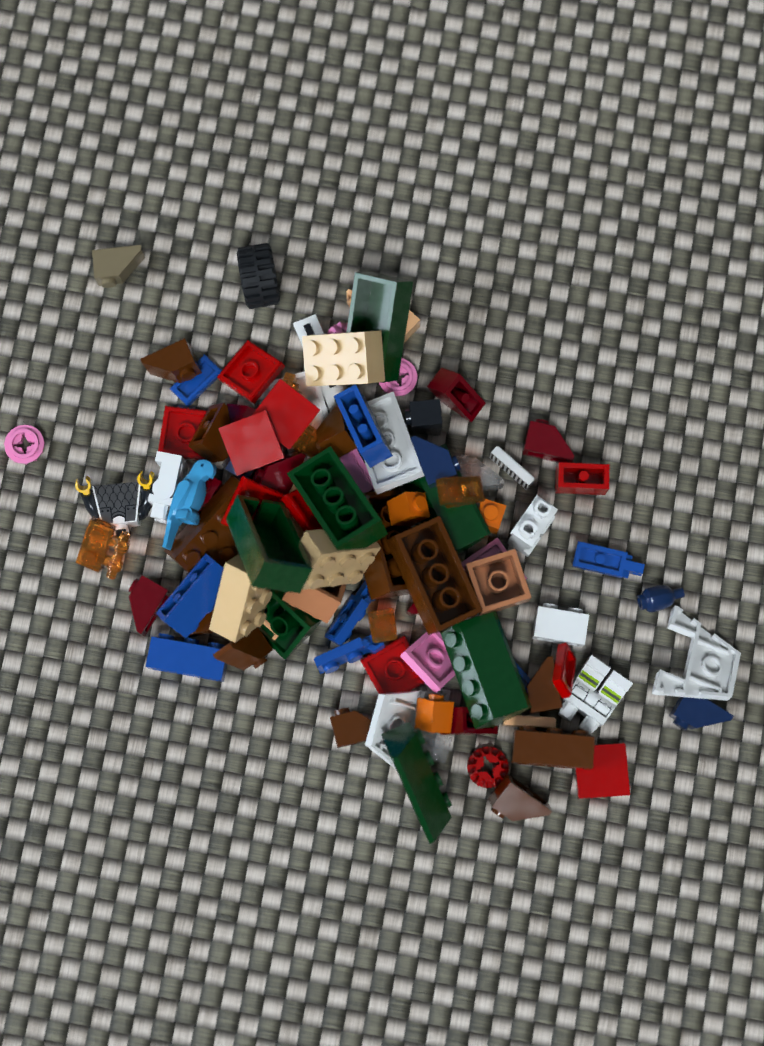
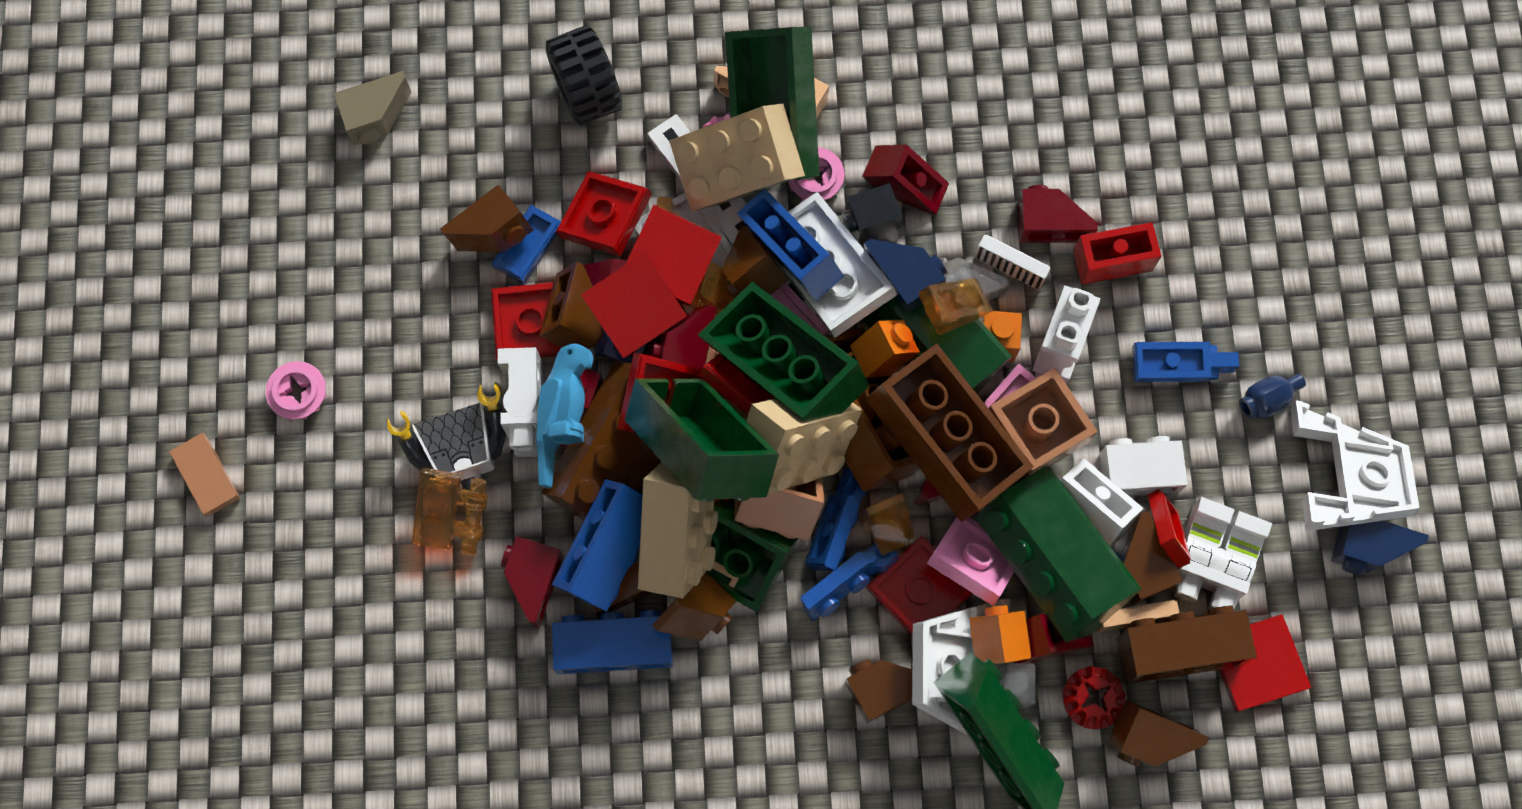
camera: 15 degrees left, 5 degrees down
none -> white brick [1061,459,1143,547]

